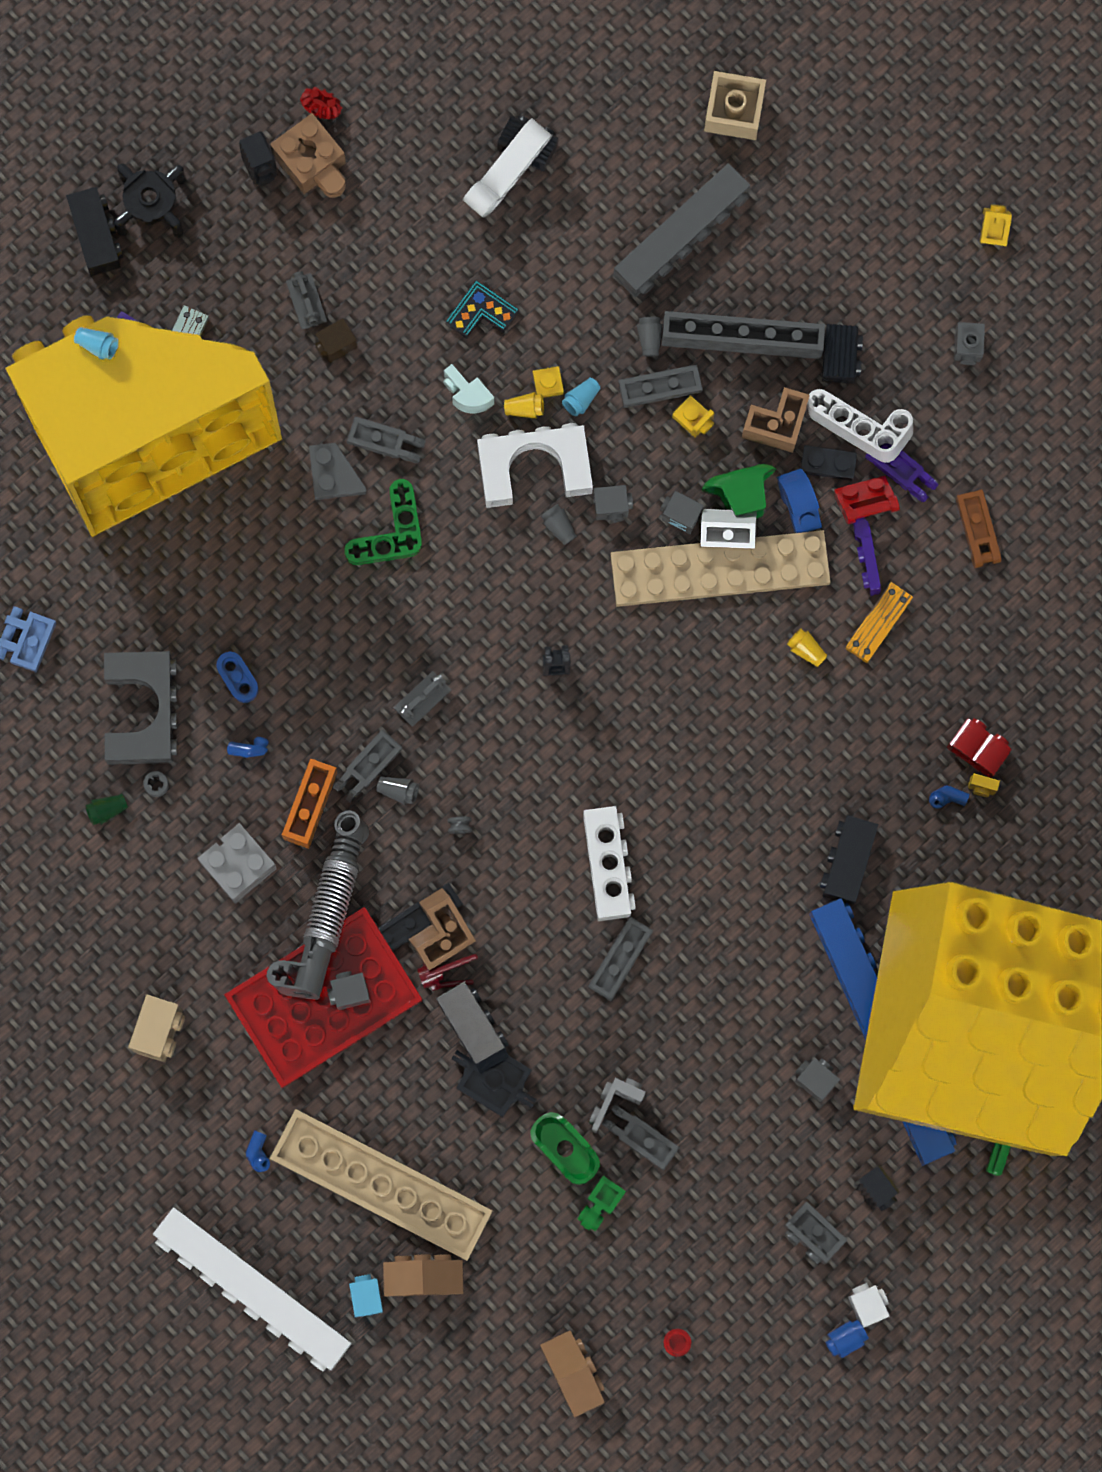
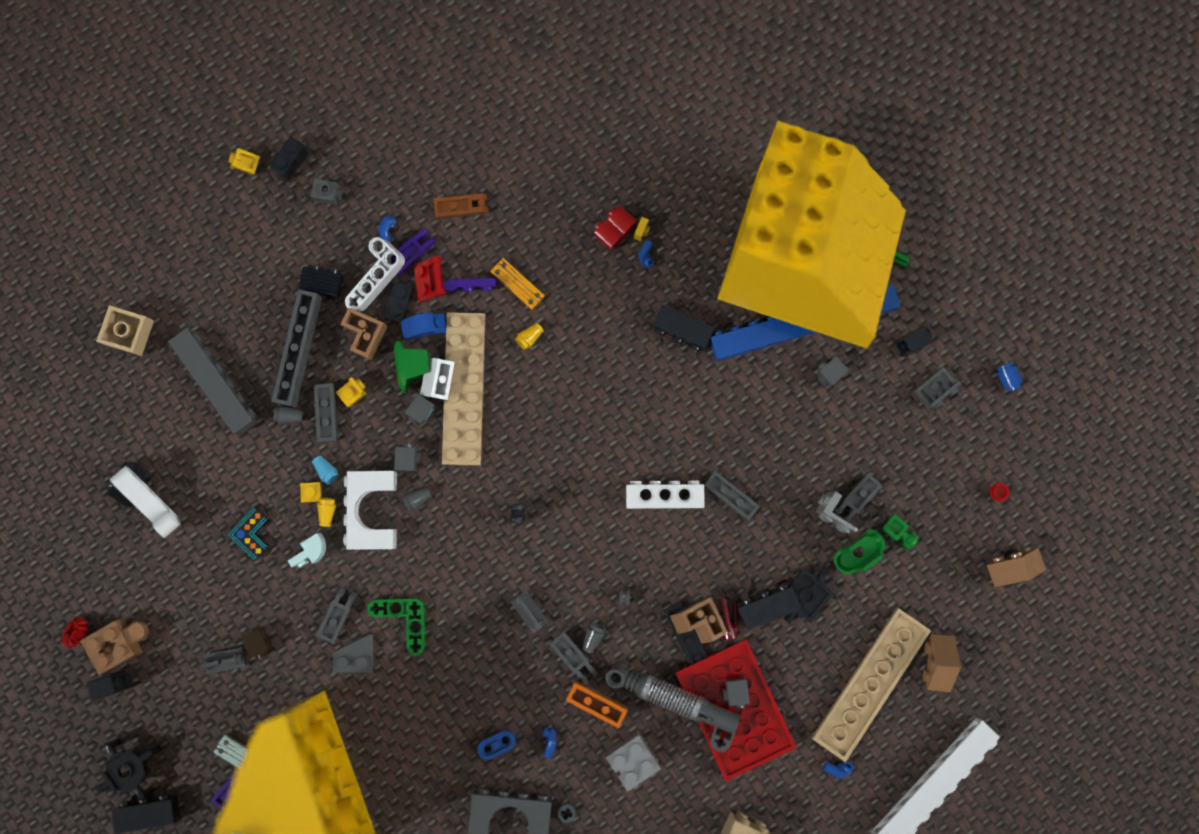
camera: 80 degrees left, 5 degrees up
medium azure brick [349,1274,383,1318] -> none
white brick [848,1283,890,1328] -> none
none -> black brick [268,136,310,182]
none -> blue arm [378,216,396,242]

